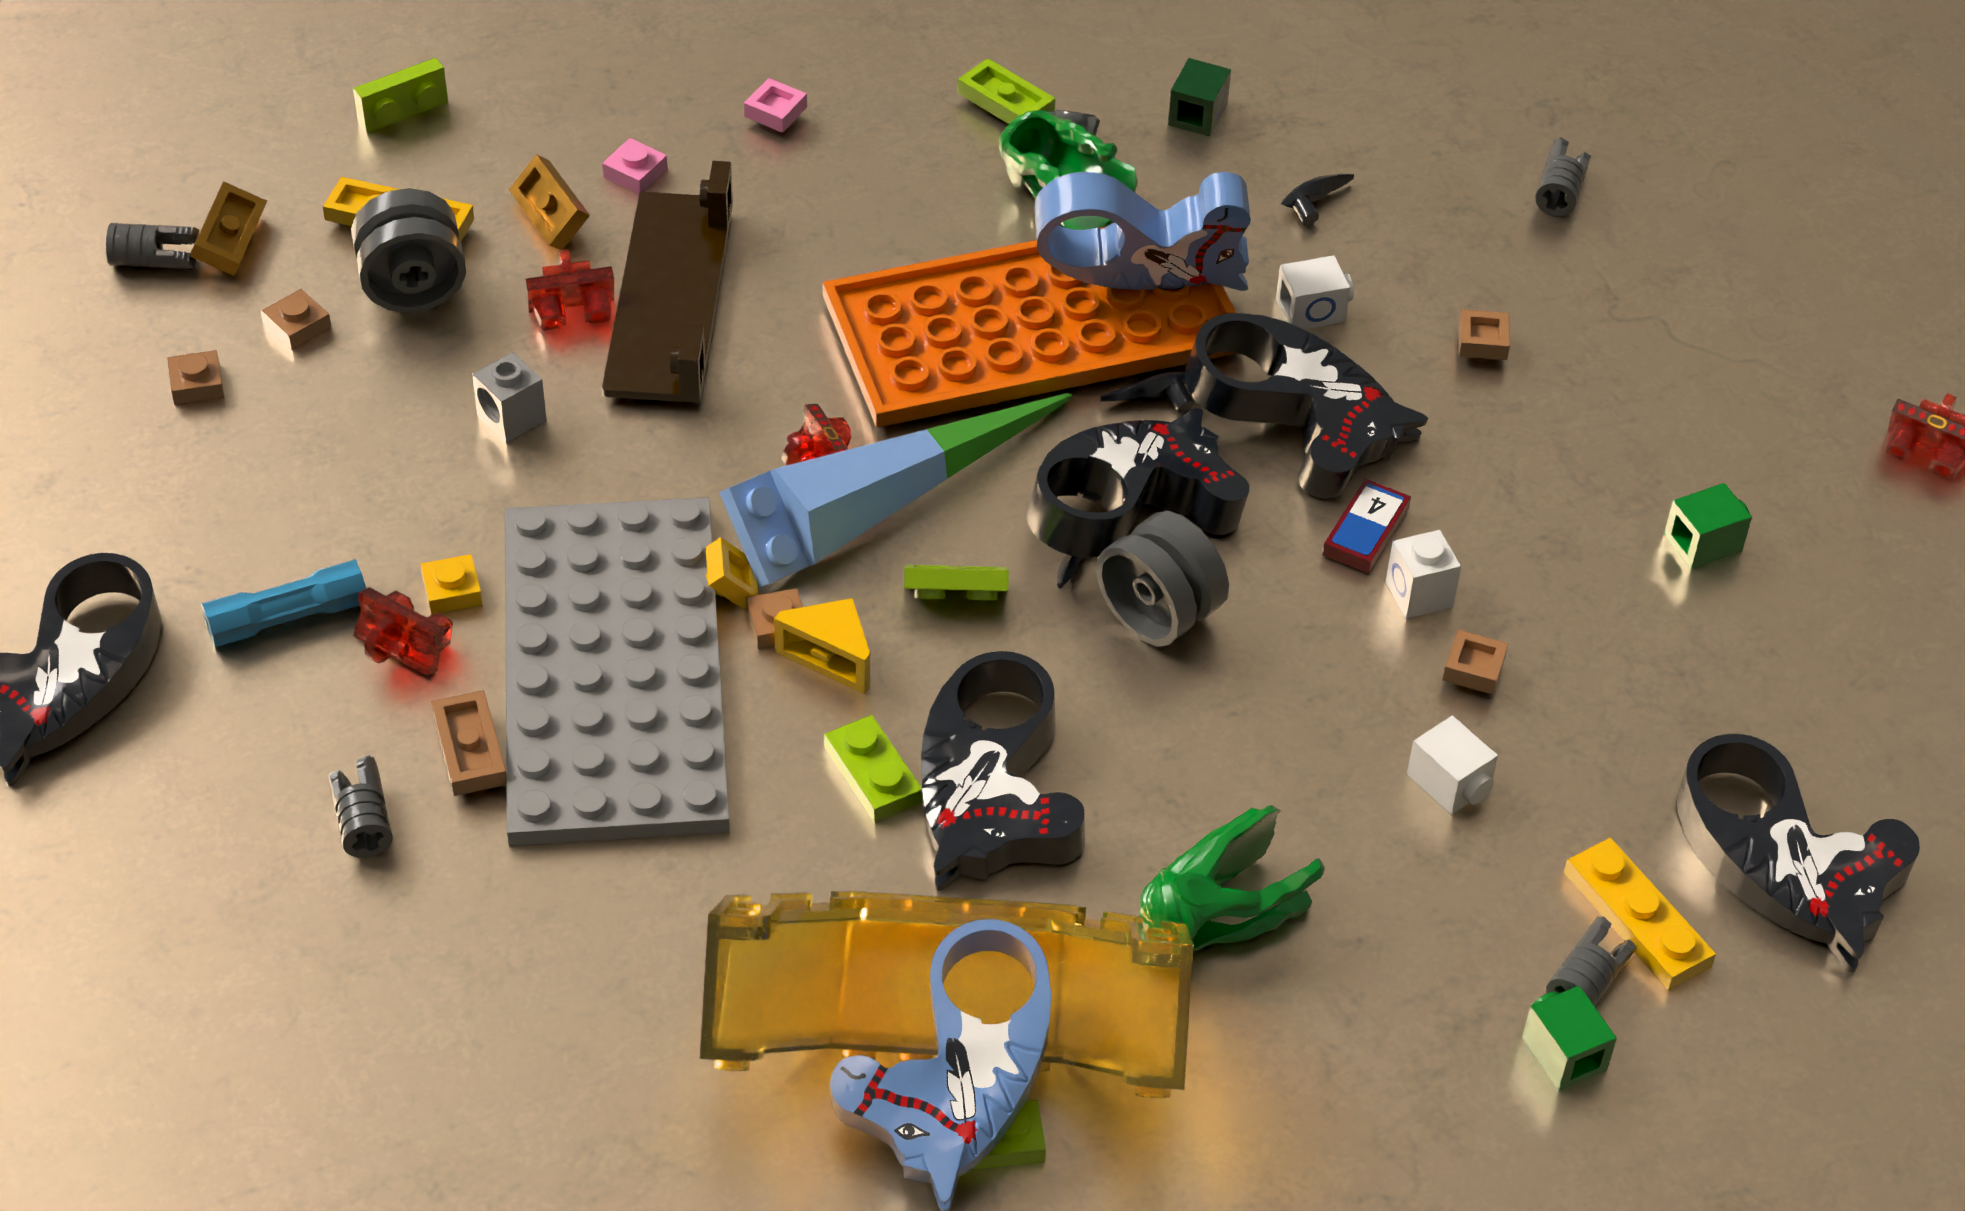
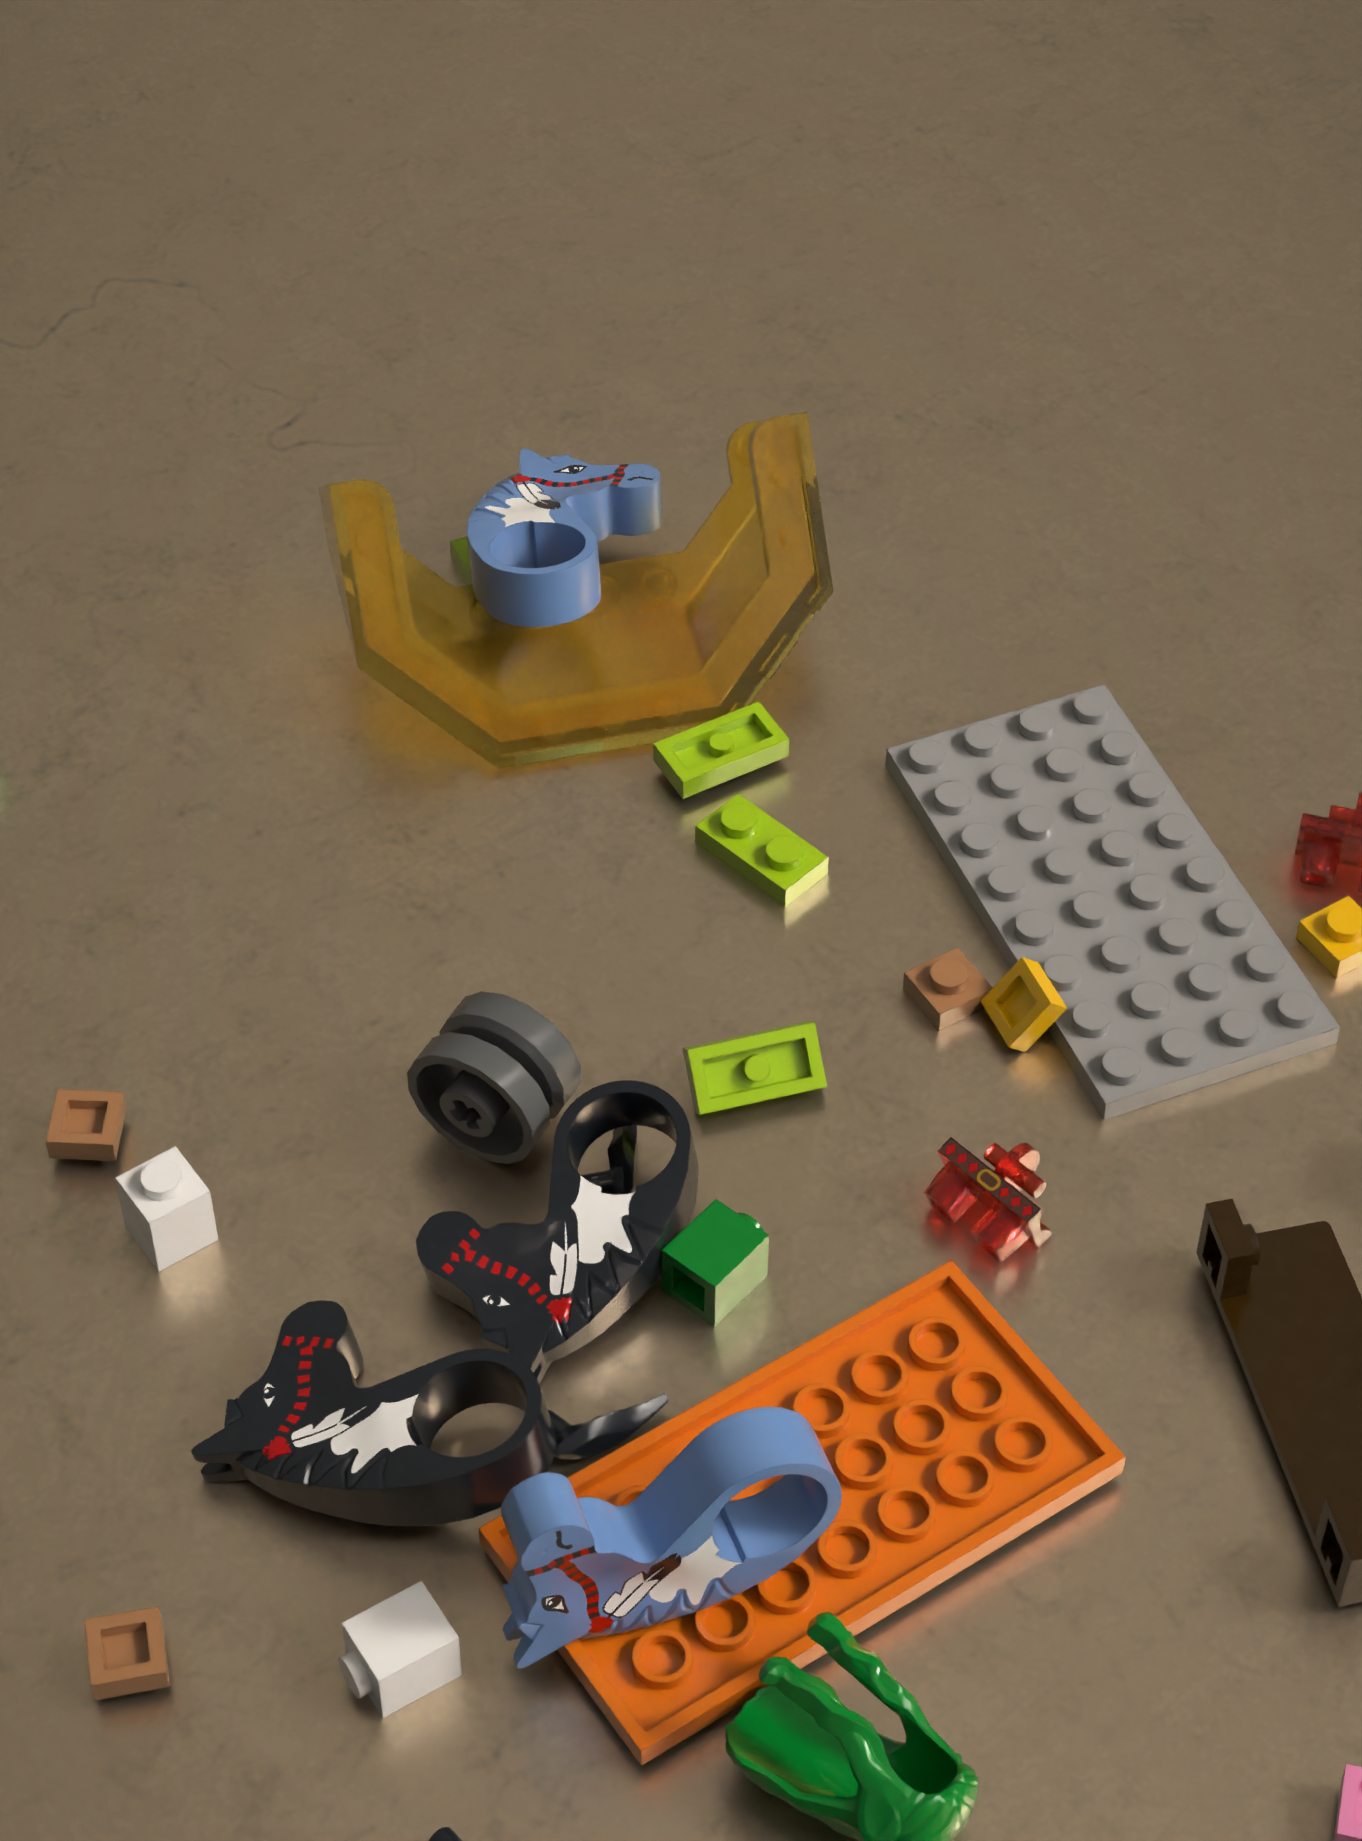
camera: 165 degrees right, 0 degrees up
dark grey hinge [329,755,393,858] -> none
medium nougat plate [431,690,507,796] -> none
light blue plate [719,393,1072,587] -> none
yellow slope [774,598,870,694] -> none
black animal [921,651,1085,891] -> none
green hair [1140,805,1325,960] -> none
tile [1322,479,1411,574] -> none
white brick [1407,715,1498,815] -> none
none -> lime plate [653,701,790,799]
none -> green brick [662,1199,769,1328]

